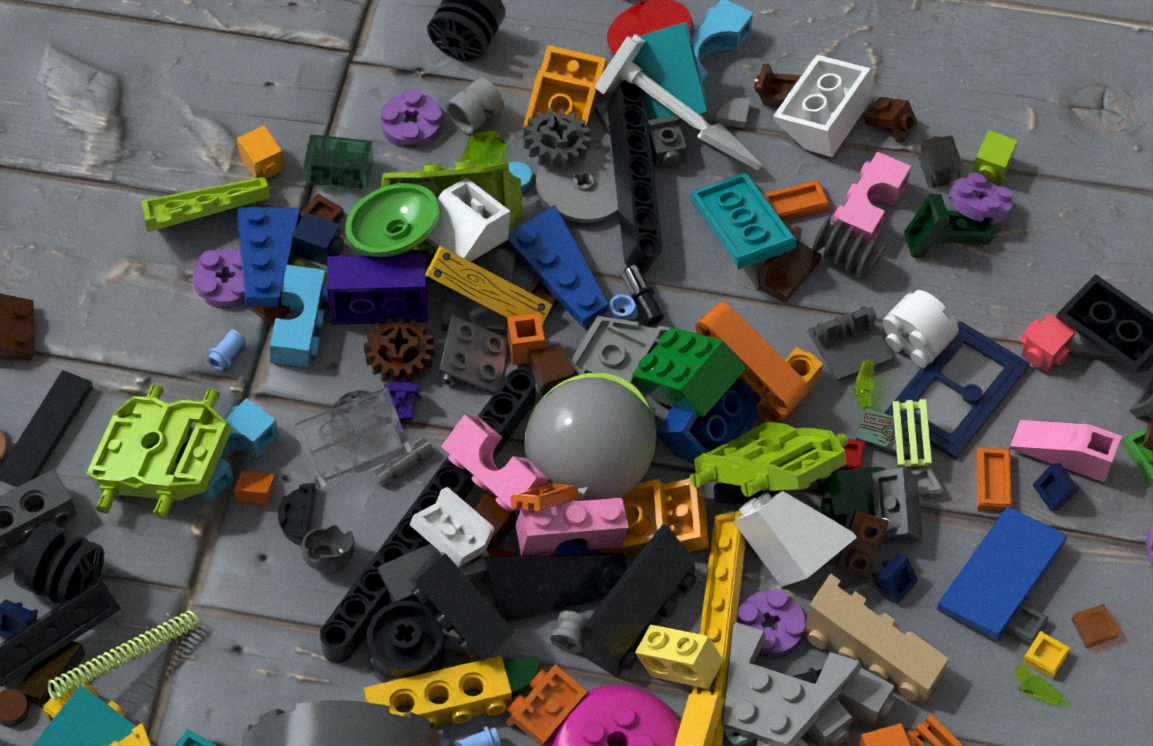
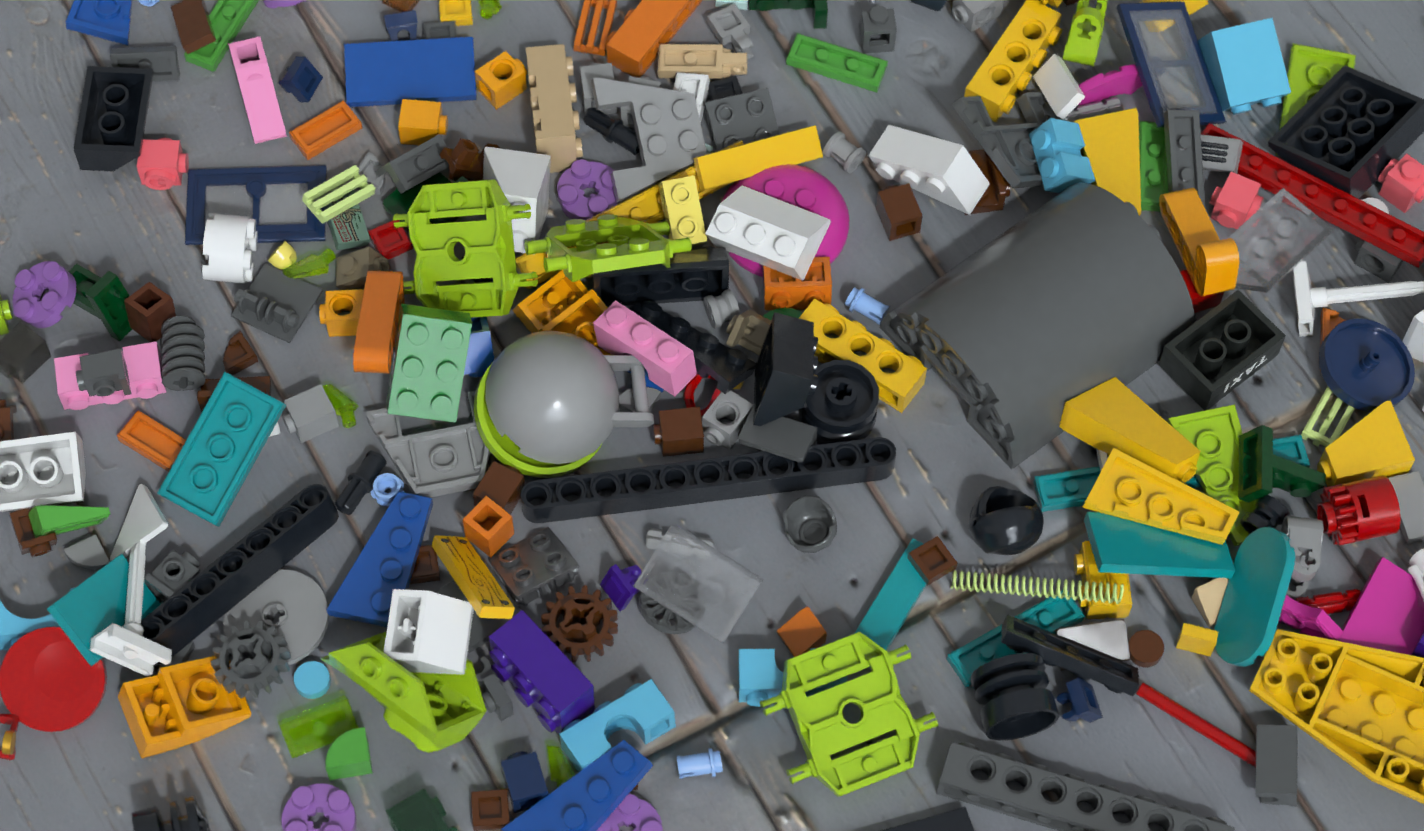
camera: 130 degrees left, 5 degrees up
black tile [278,483,317,545] -> none
bright green dish [345,183,440,257] -> none
white bracket [410,487,494,567] -> none
bright pink arch [441,414,550,512] -> none
light grey wheel [446,77,504,135] -> none
orange tile [511,483,578,511] -> none
dark blue tile [871,553,918,603] -> none
none -> bright green slope [28,505,110,538]
none -> dark grey brick [76,348,132,397]
none -> copper brick [124,282,176,342]
none -> reddish brown tile [223,331,258,376]
none -> light yellow hinge [267,241,297,270]
none -> light grey brick [282,384,339,443]
none -> bright green brick [325,727,373,781]
none -> dark tan bracket [336,247,390,290]
none -> dark blue tile [384,10,418,41]
none -> light orange brick [398,99,448,146]
none -> light orange brick [475,51,527,110]
none -> lime piece [524,214,692,282]
none -> white slope [705,186,831,281]
none -> dark tan bracket [726,309,771,355]
none -> teal tile [854,538,927,668]
none -> reddish brown tile [908,536,958,586]
none -> teal tile [947,589,1085,688]
none -> black piece [968,486,1044,555]

